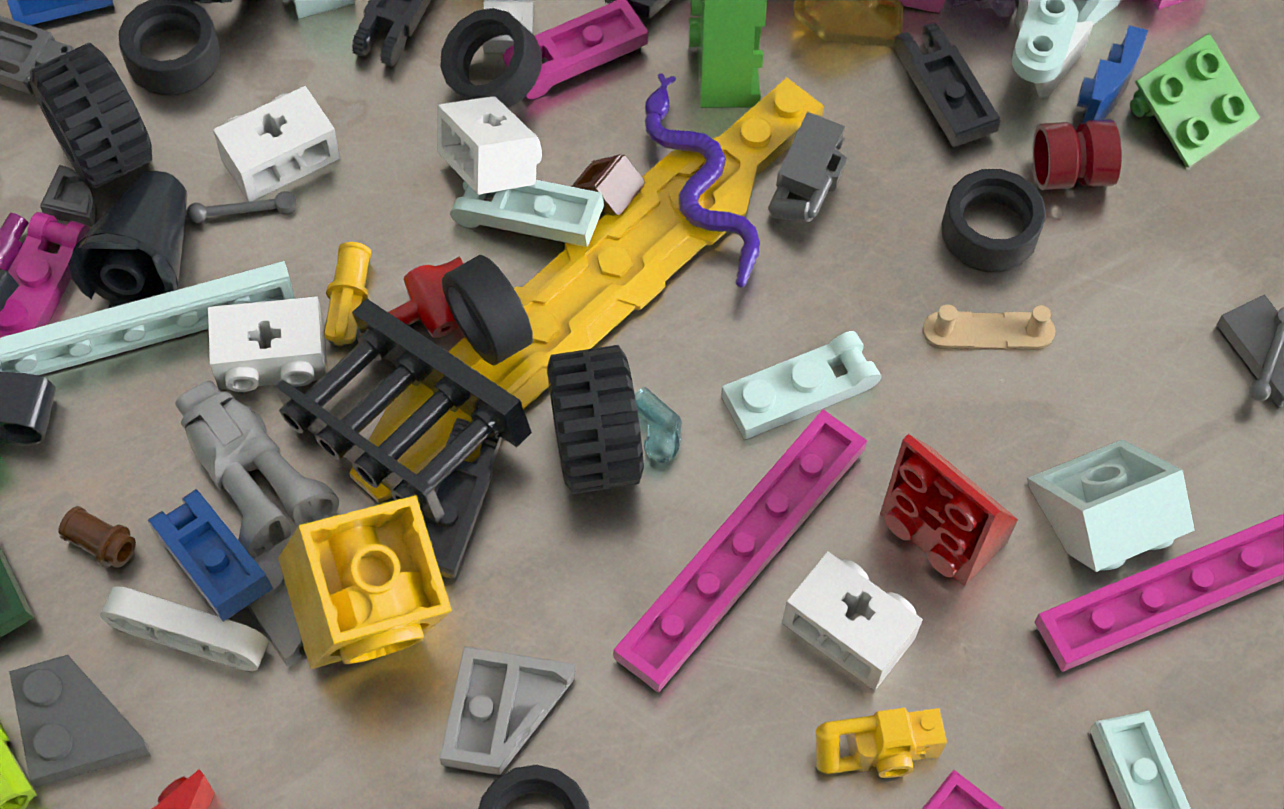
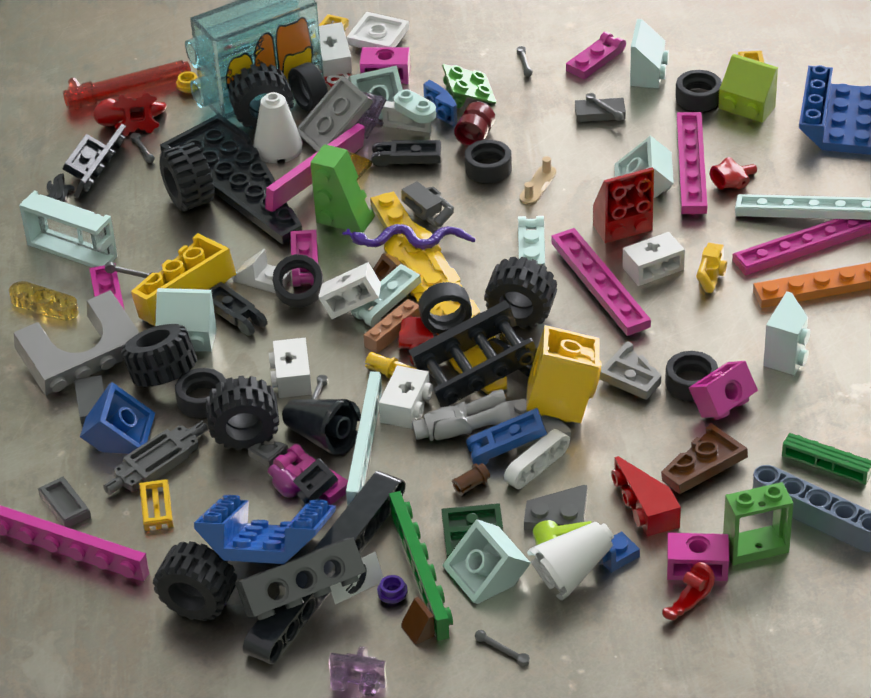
camera: 60 degrees left, 20 degrees down
none -> nougat piece [364,299,421,354]
none -> red piece [709,157,757,189]

